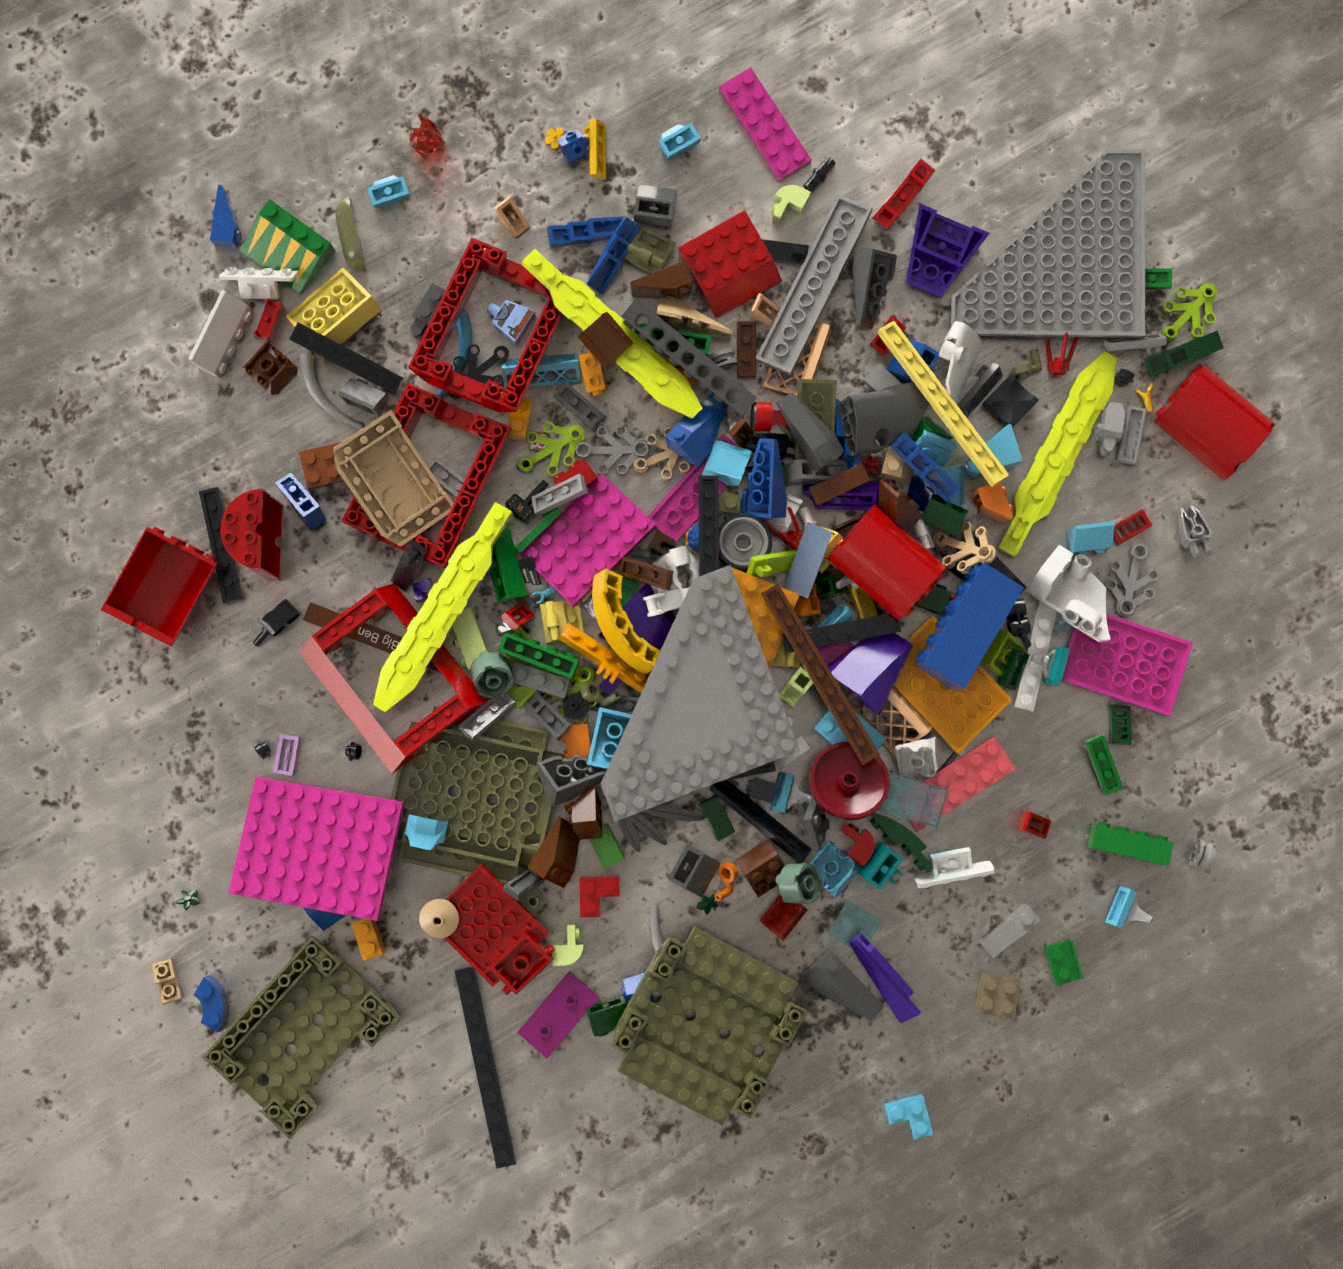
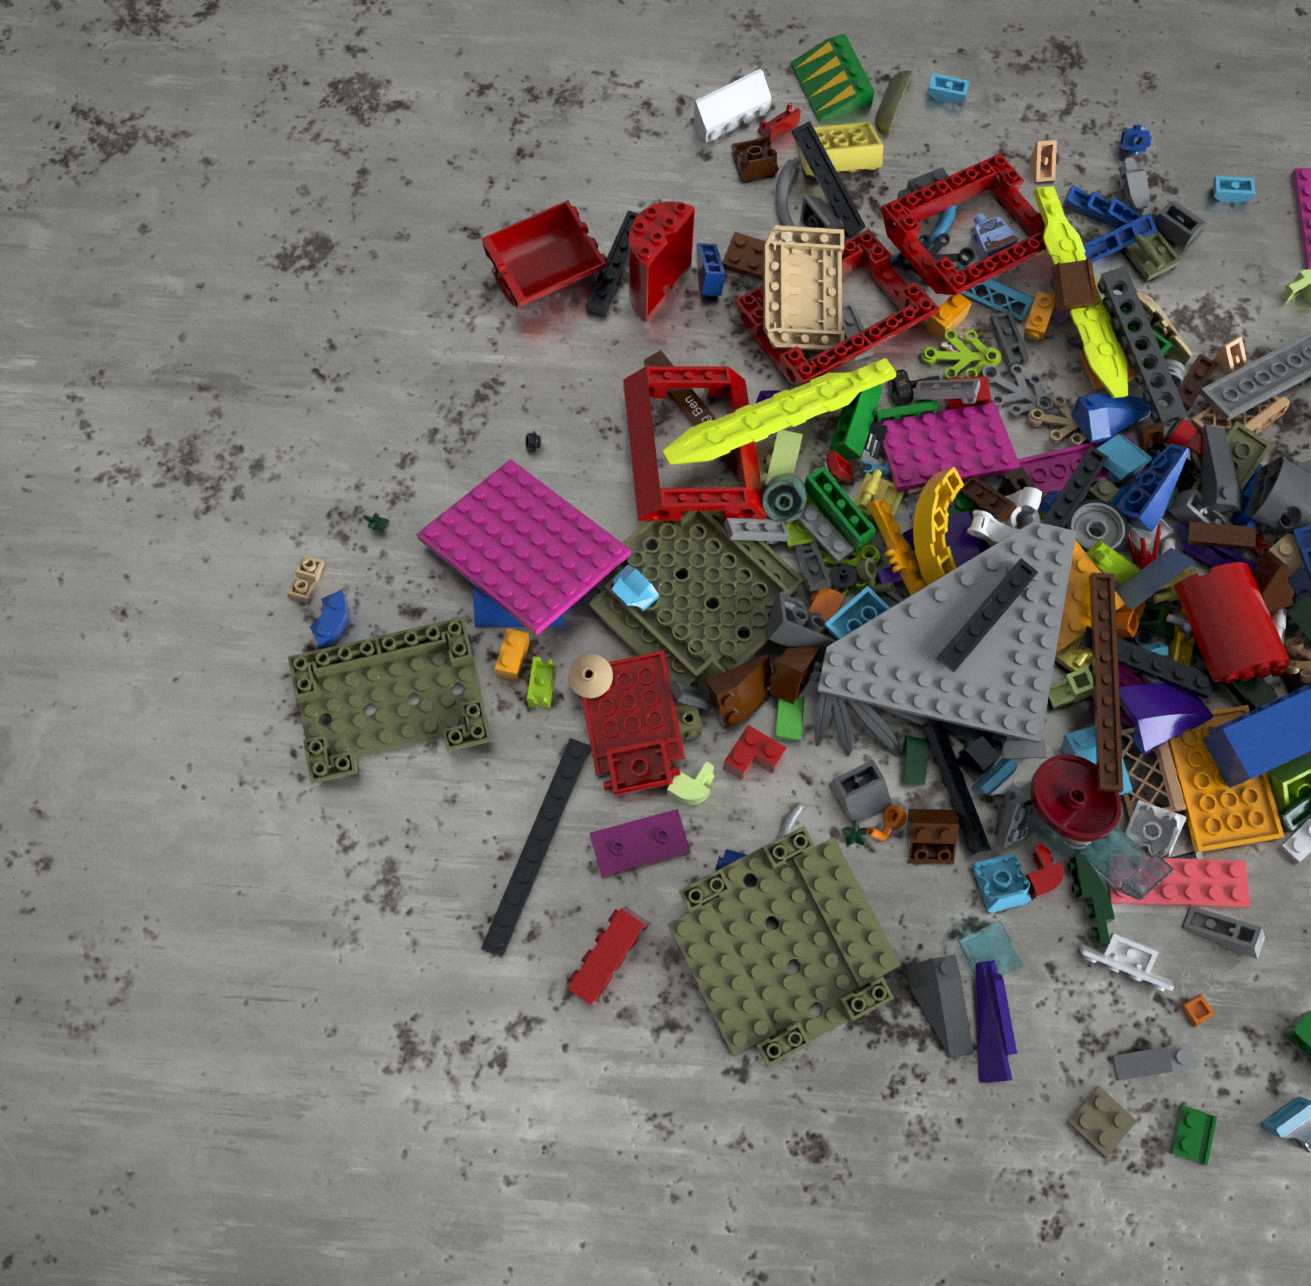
camera: 35 degrees right, 15 degrees down
blue slope [210,184,242,248] -> none
white bracket [219,267,298,299] -> none
black beam [253,599,300,647] -> none
lavender tile [273,734,301,776] -> none
black plate [345,742,362,761] -> none
black hinge [390,539,428,592] -> none
clear red helmet [409,113,445,156] -> none
yellow plant [545,127,564,149] -> none
yellow hinge [584,118,606,181] -> none
dark green slope [585,996,627,1037] -> none
reddish brown slope [630,261,693,300] -> none
red slope [678,210,782,318] -> none
clear red bracket [760,894,808,941] -> none
black hinge [762,239,809,265] -> none
sand green brick [776,863,822,904] -> none
teal brick [858,842,904,891] -> none
medium azure plate [884,1094,933,1140] -> none
red slope [1016,811,1051,839] -> none
none -> lime hinge [527,656,557,709]
none -> red wedge [568,907,650,1005]
none -> black plate [936,558,1038,673]
none -> light grey hinge [1117,157,1150,213]
none -> orange tile [1180,994,1216,1027]
none -> light grey slope [1183,906,1265,959]

